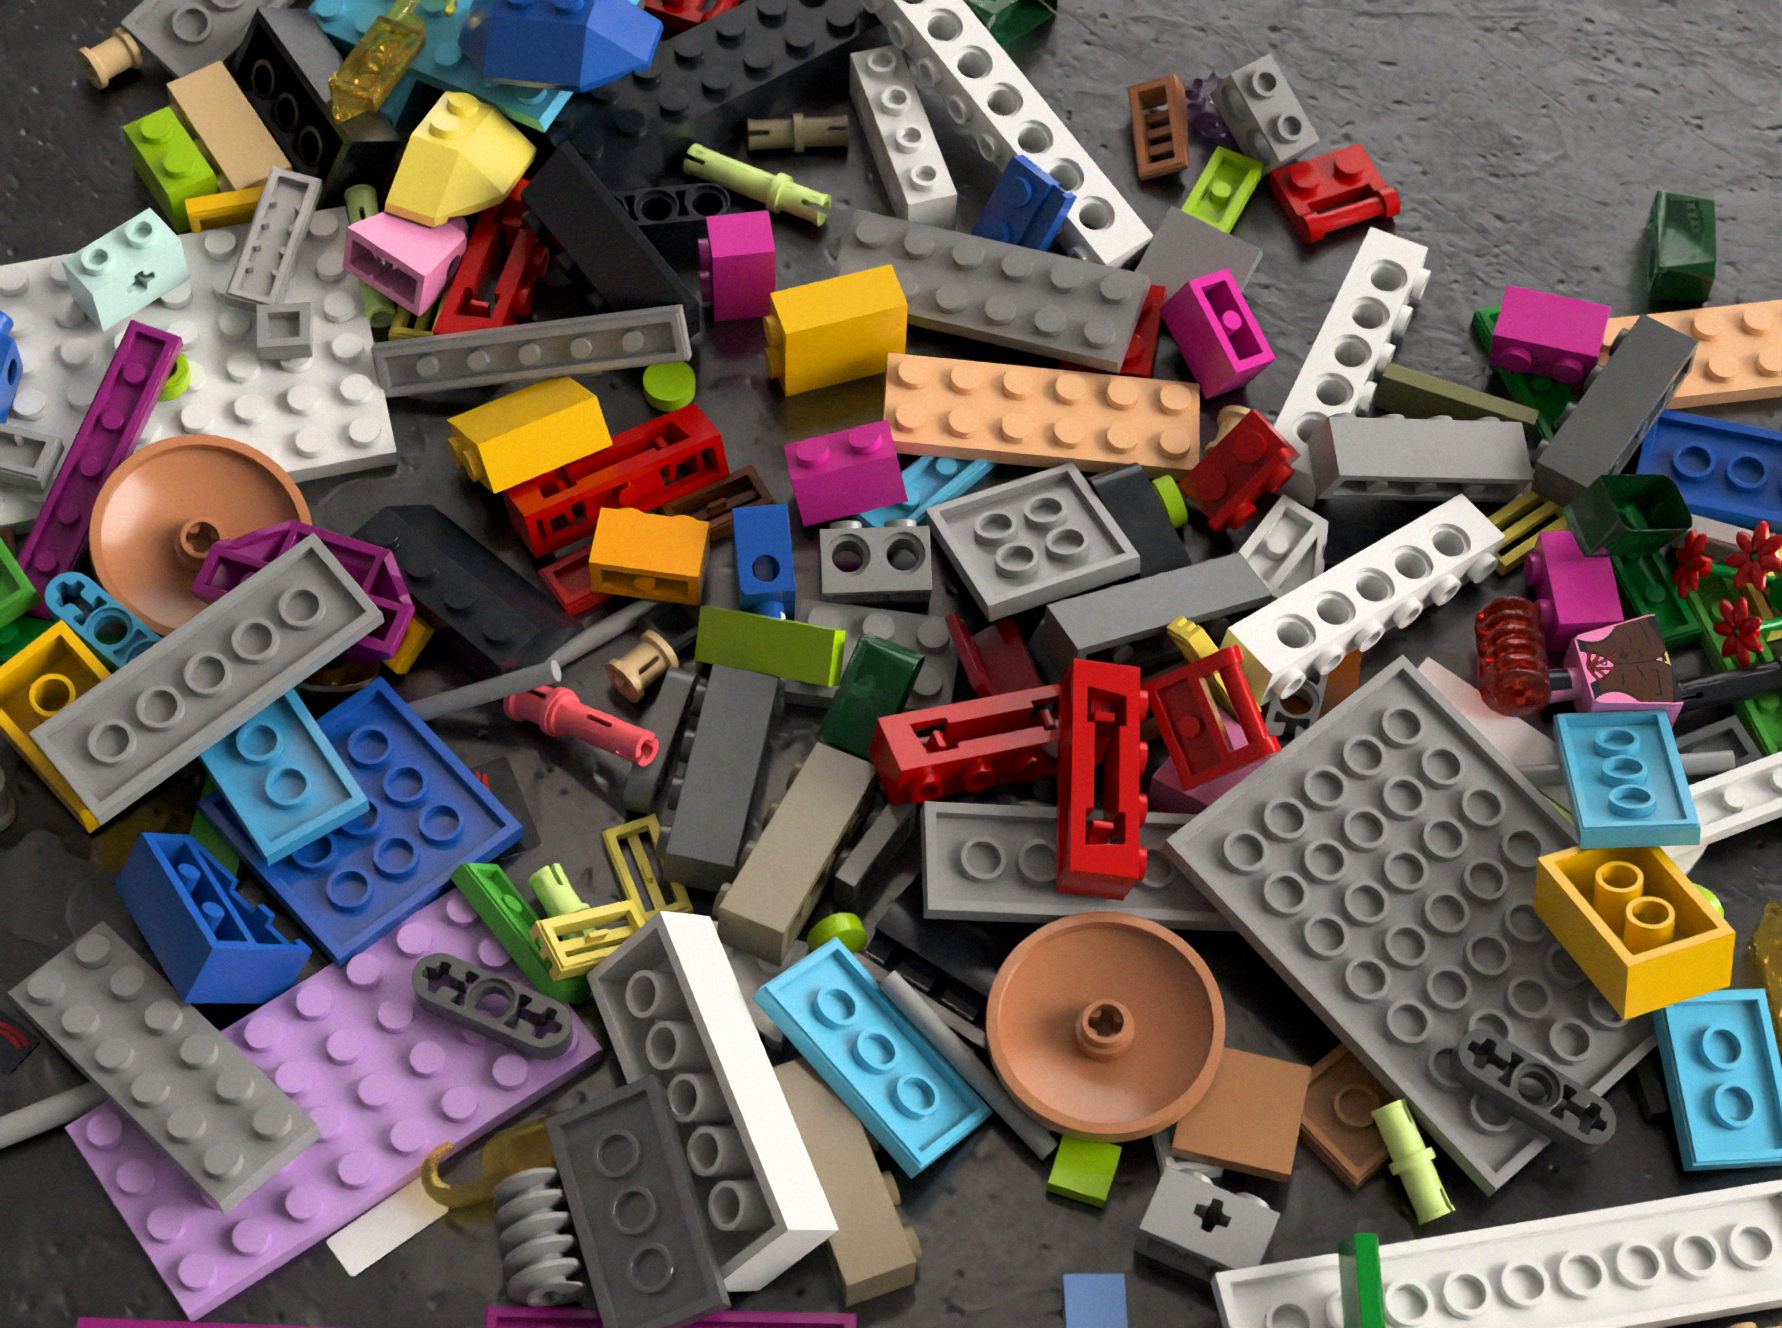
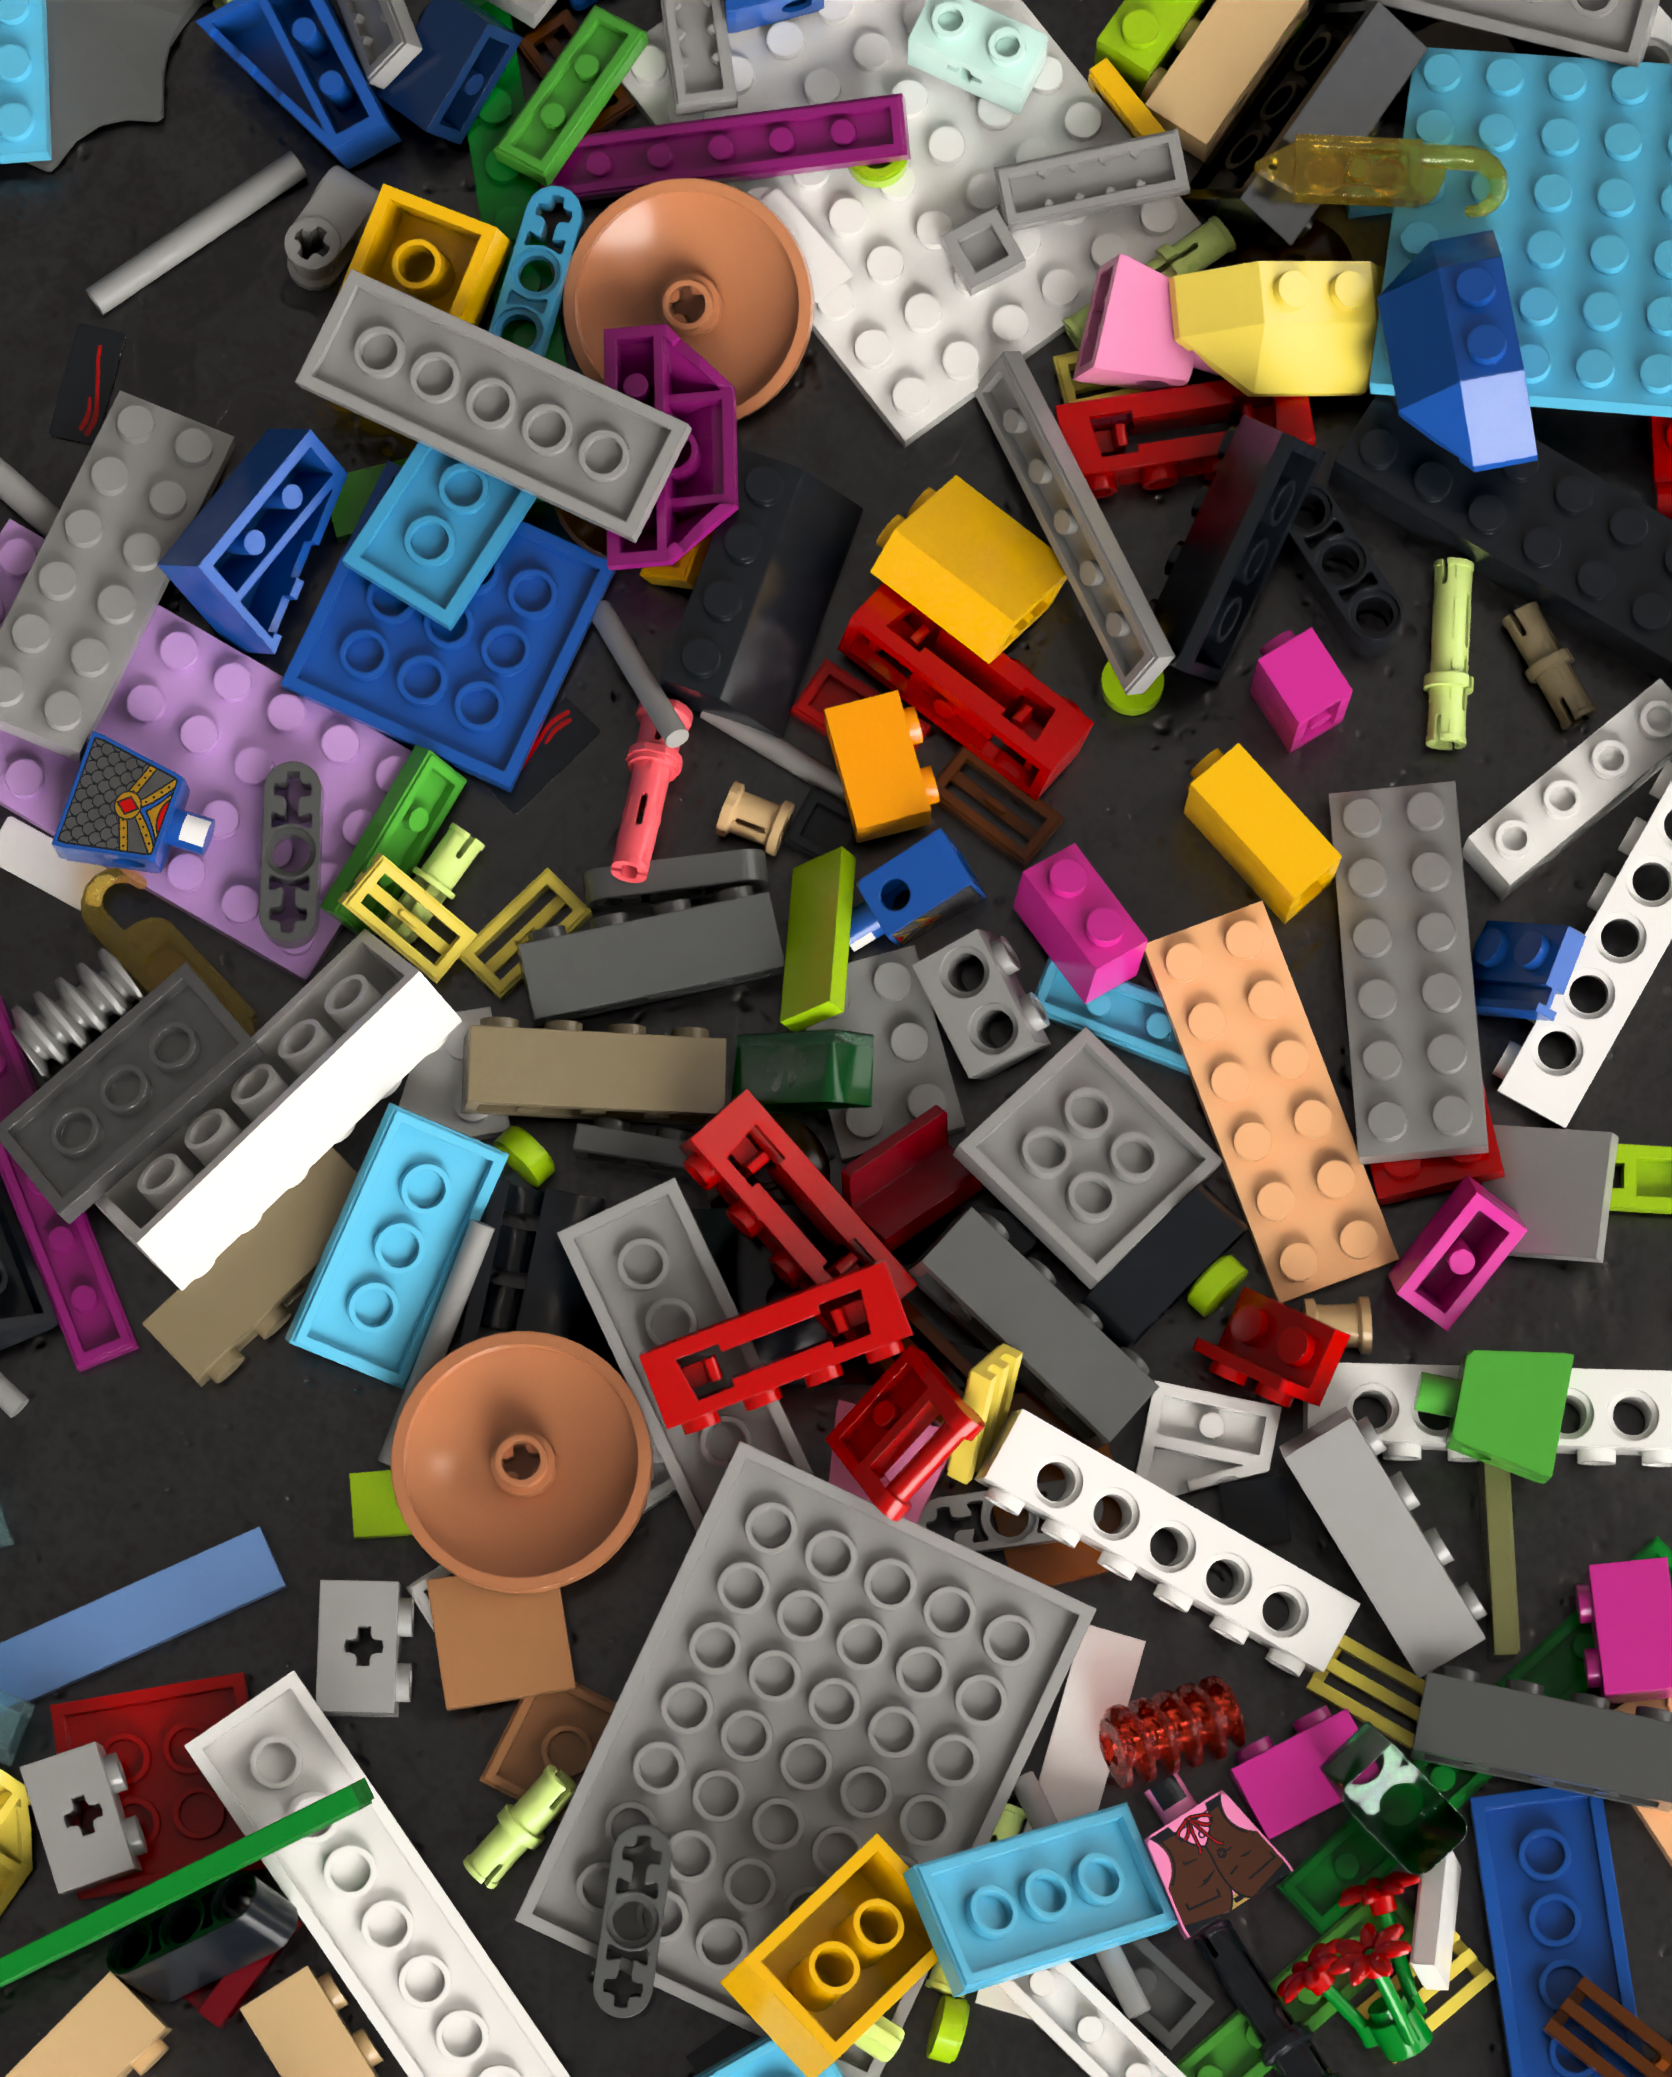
camera: 70 degrees right, 20 degrees up
none -> torso [52,731,215,873]
none -> bright green torso [1414,1350,1574,1484]

